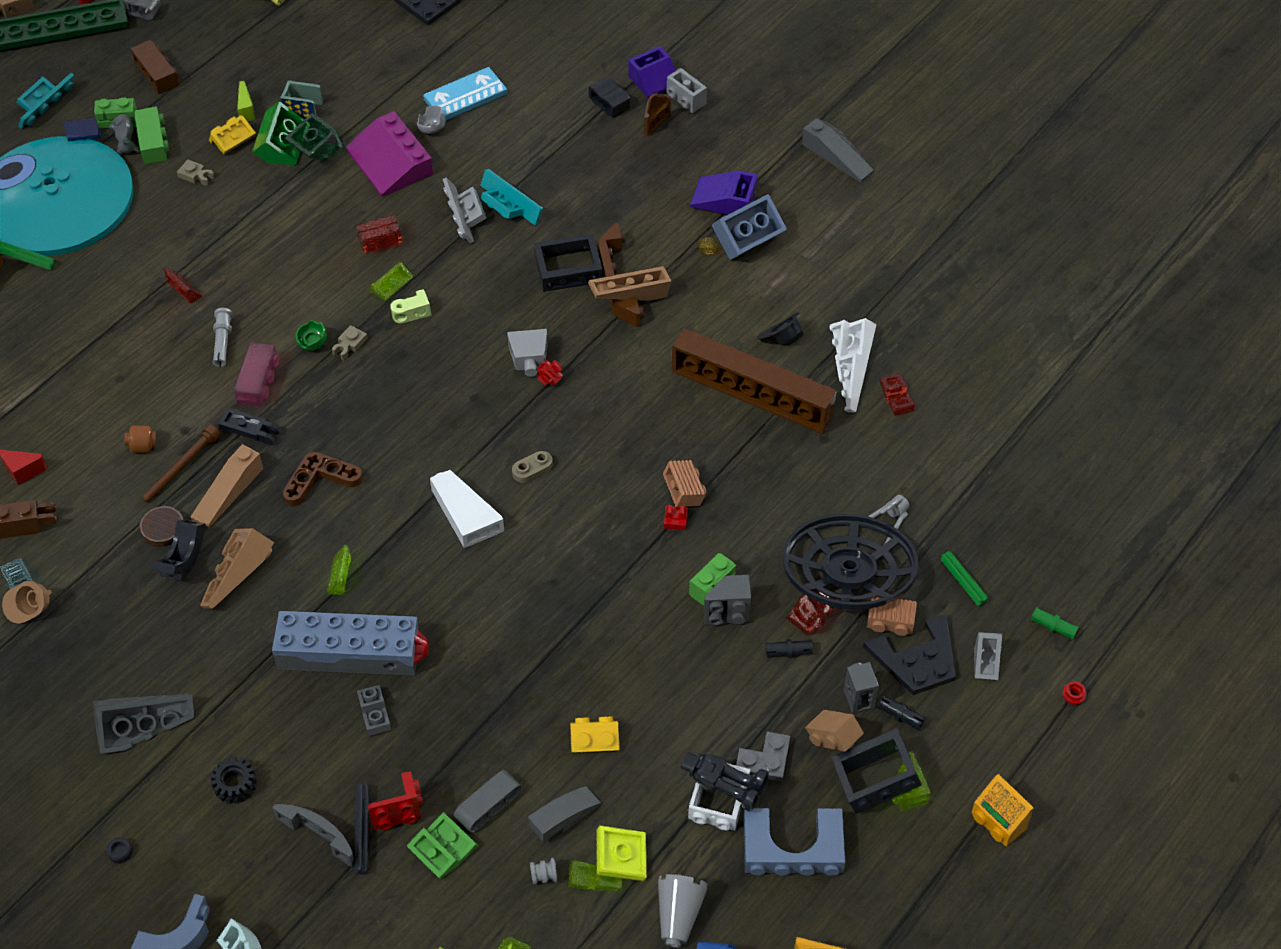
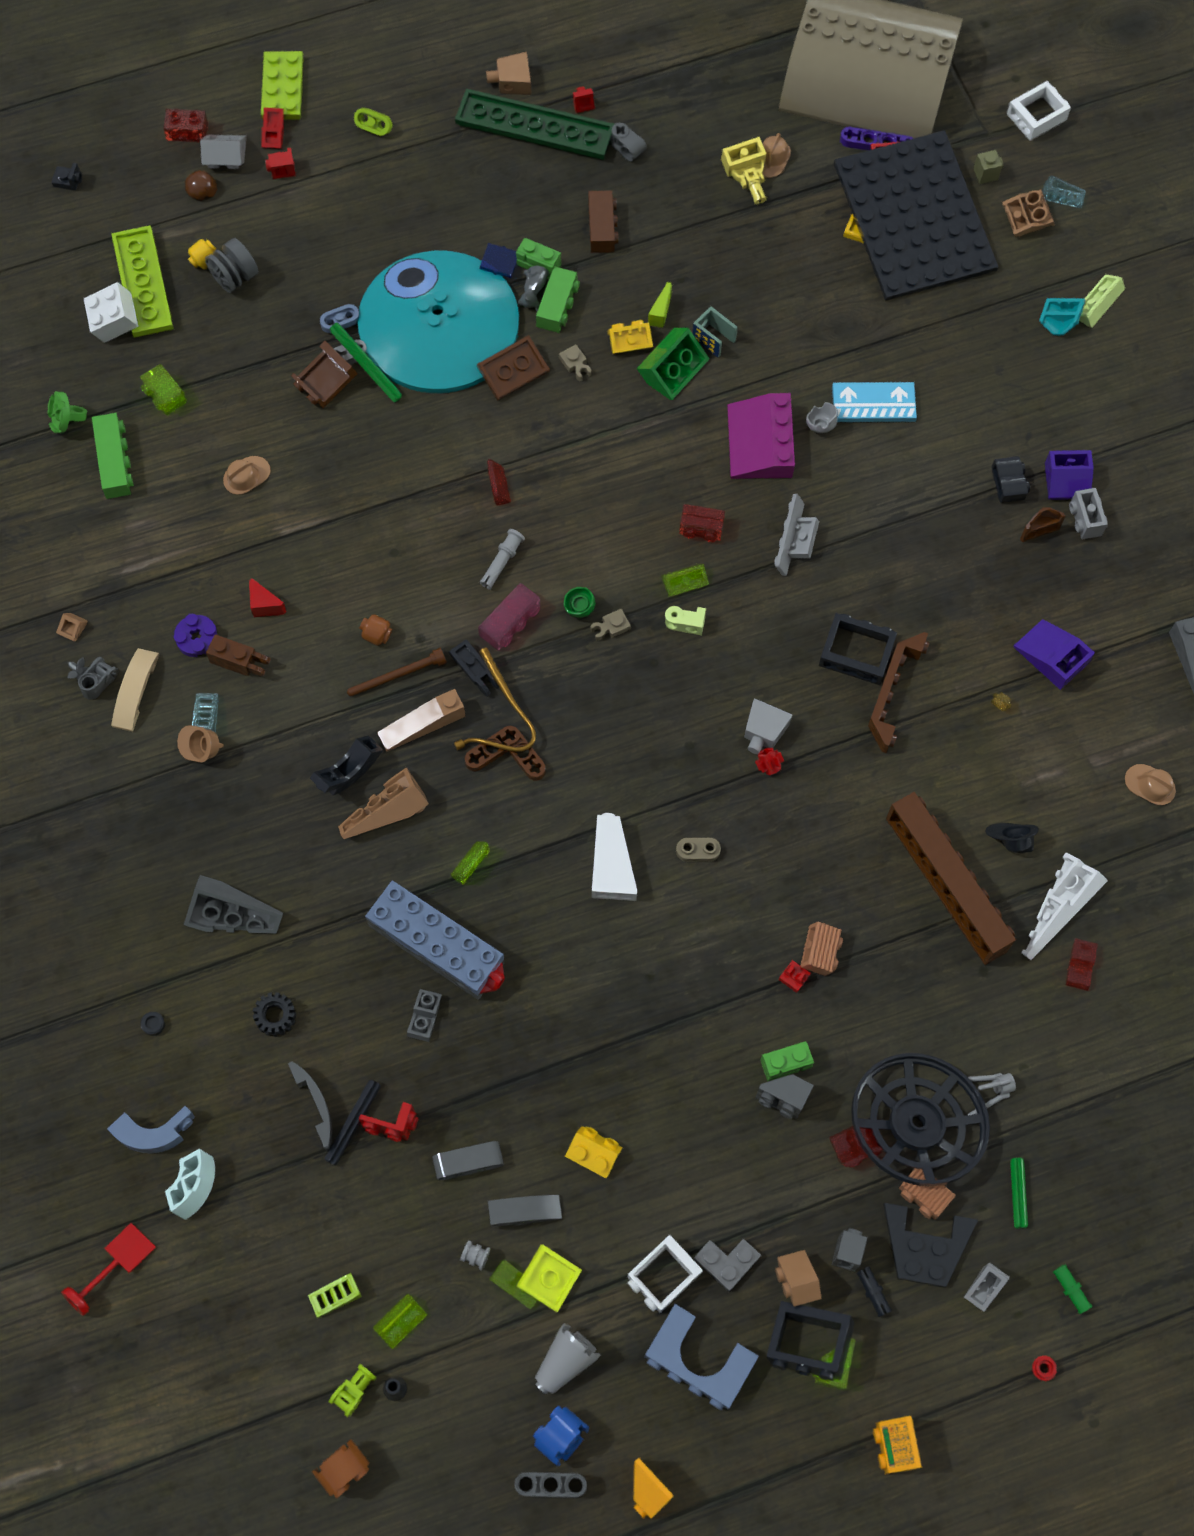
camera: 30 degrees right, 15 degrees up
teal bracket [17,73,74,129] -> none
tile [140,506,184,546] -> none
clear green slope [285,113,344,159] -> none
bright green slope [407,812,478,879] -> none
teal bracket [480,169,543,225] -> none
medium nougat slope [588,266,671,301] -> none
black piece [681,752,769,812] -> none
sand blue brick [712,194,787,260] -> none
black pin [765,639,813,658] -> none
none -> pearl gold piece [454,647,536,752]
none -> reddish brown tile [477,335,550,400]
none -> medium nougat piece [1125,764,1176,805]

